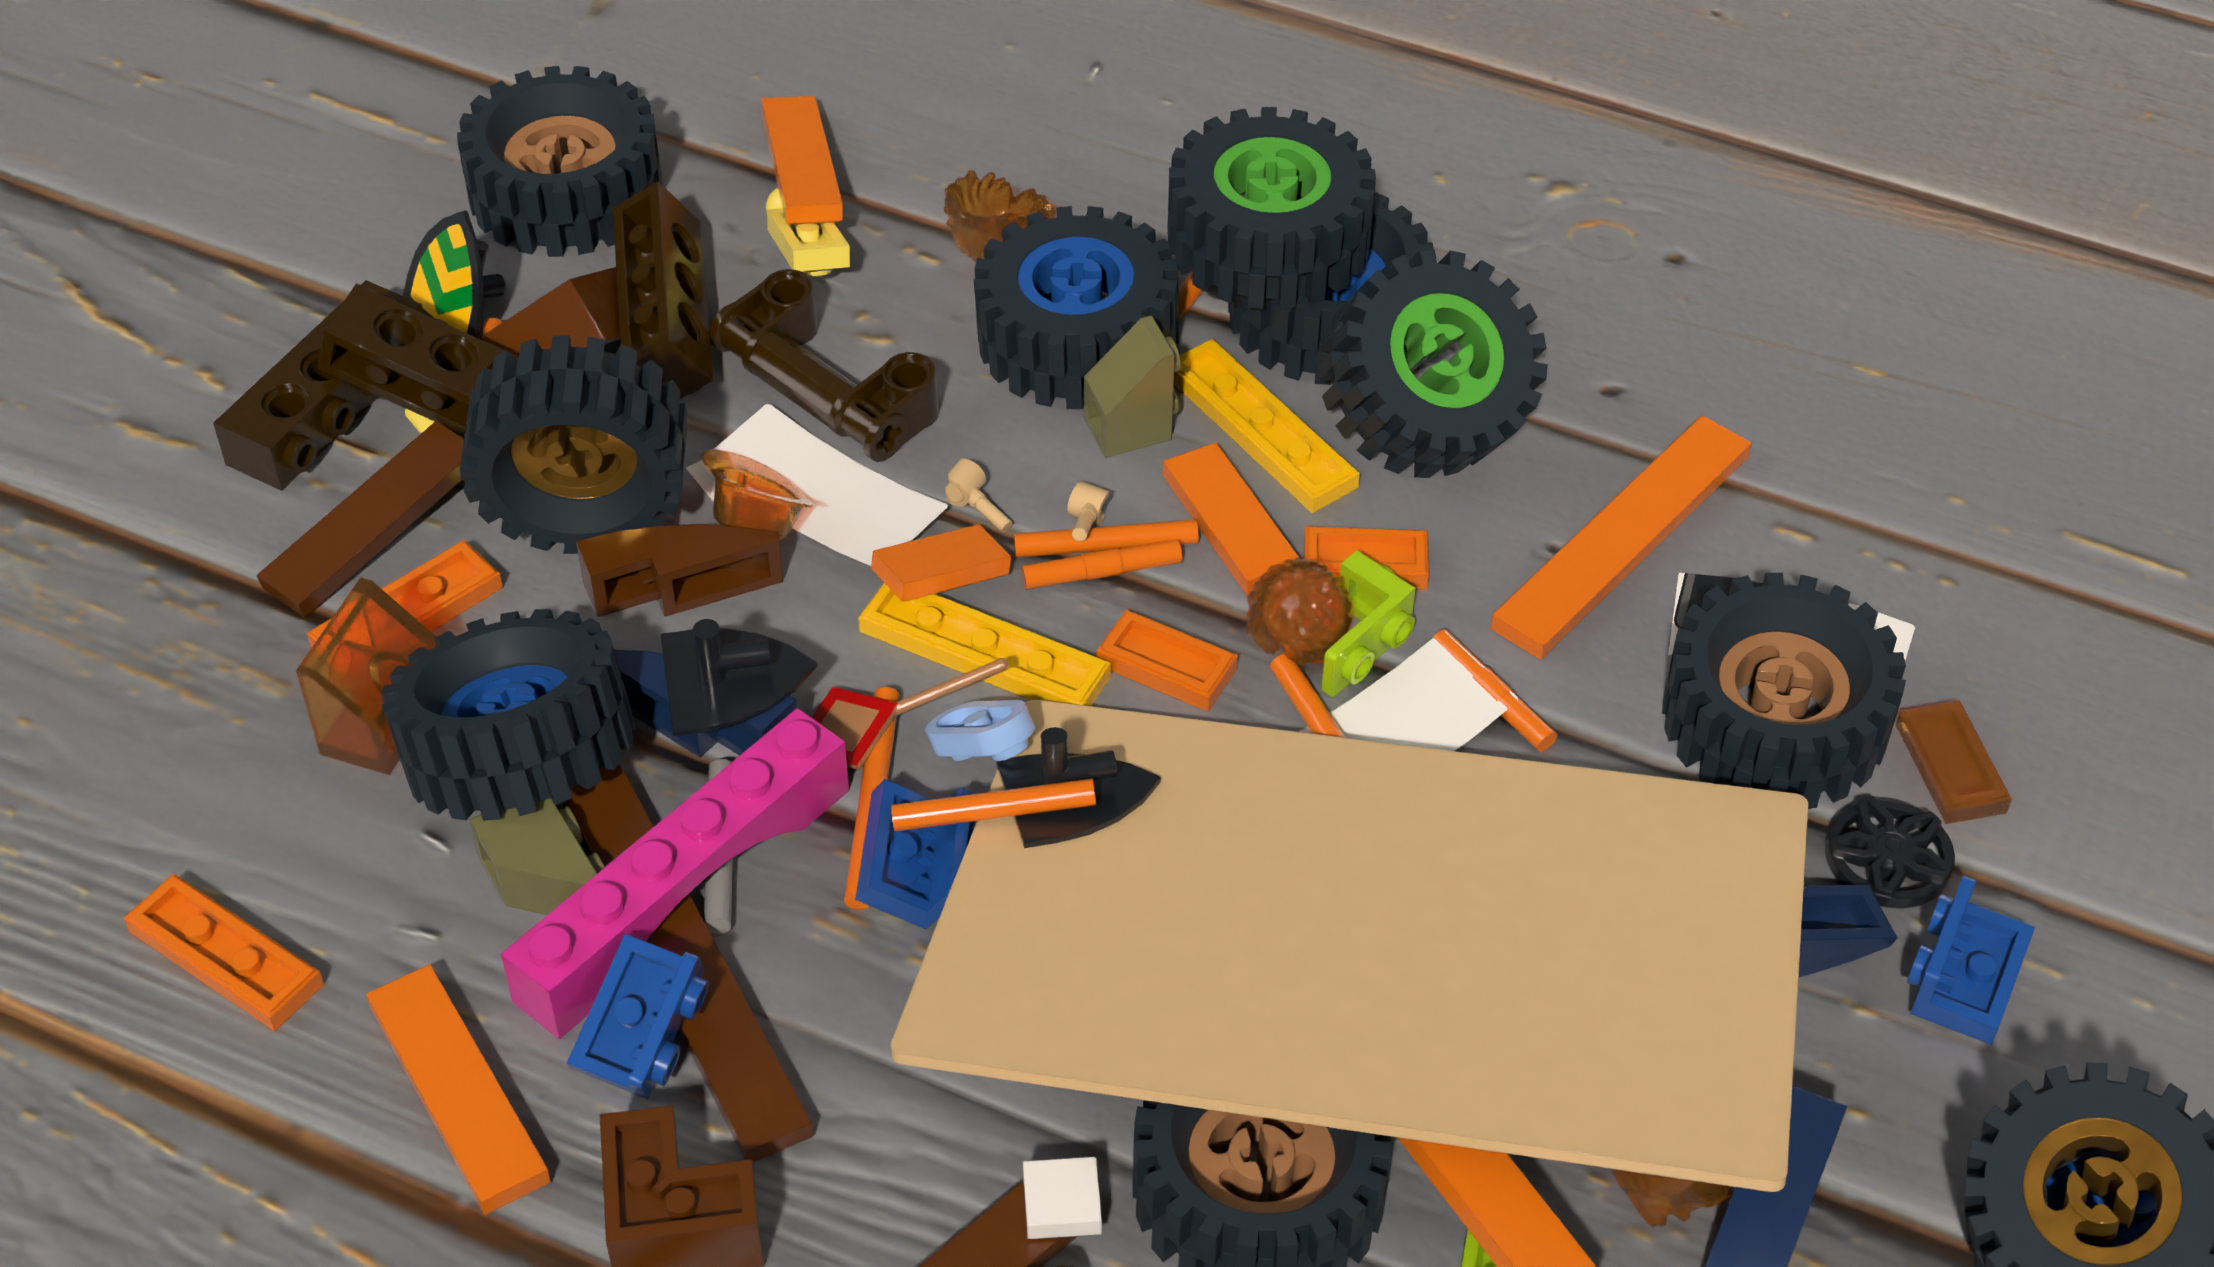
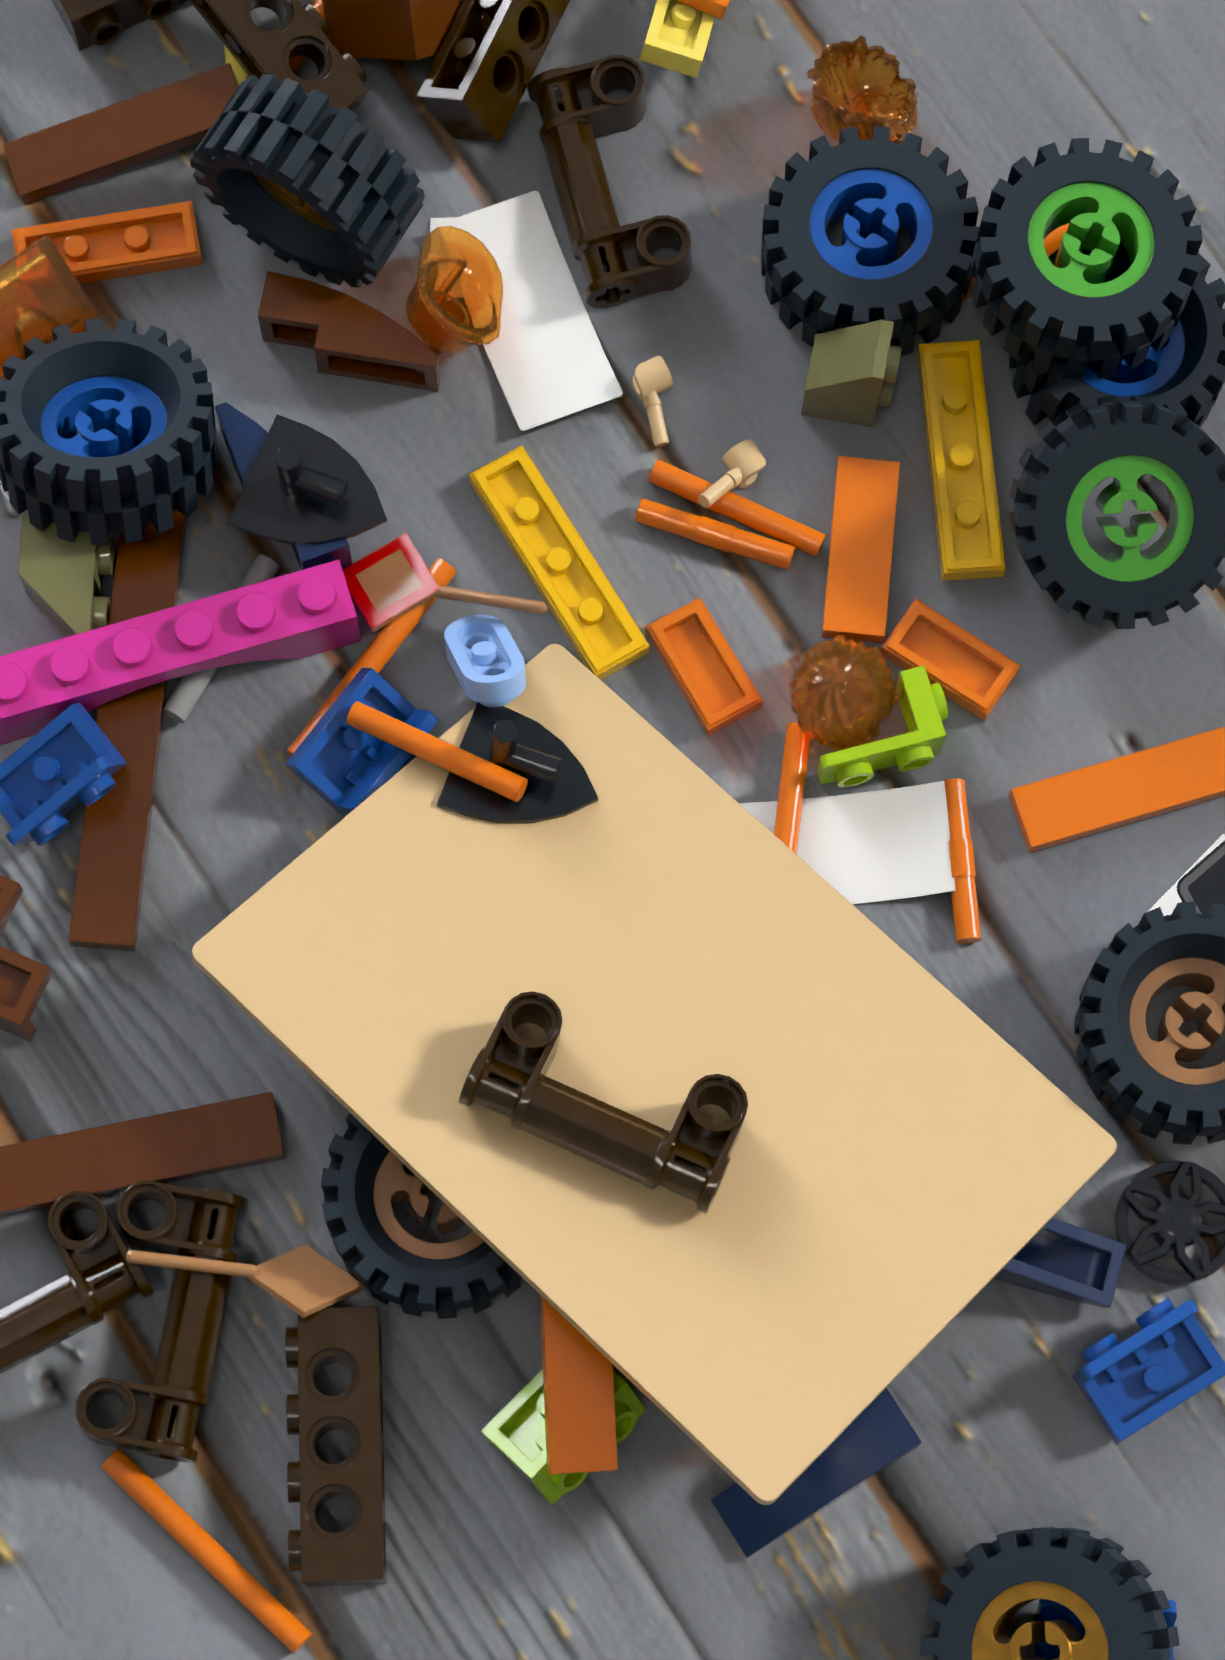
camera: 30 degrees right, 25 degrees up
orange tile [871,524,1011,602] -> none
white tile [1023,1157,1102,1239] -> none
none -> dark brown piece [459,991,748,1214]

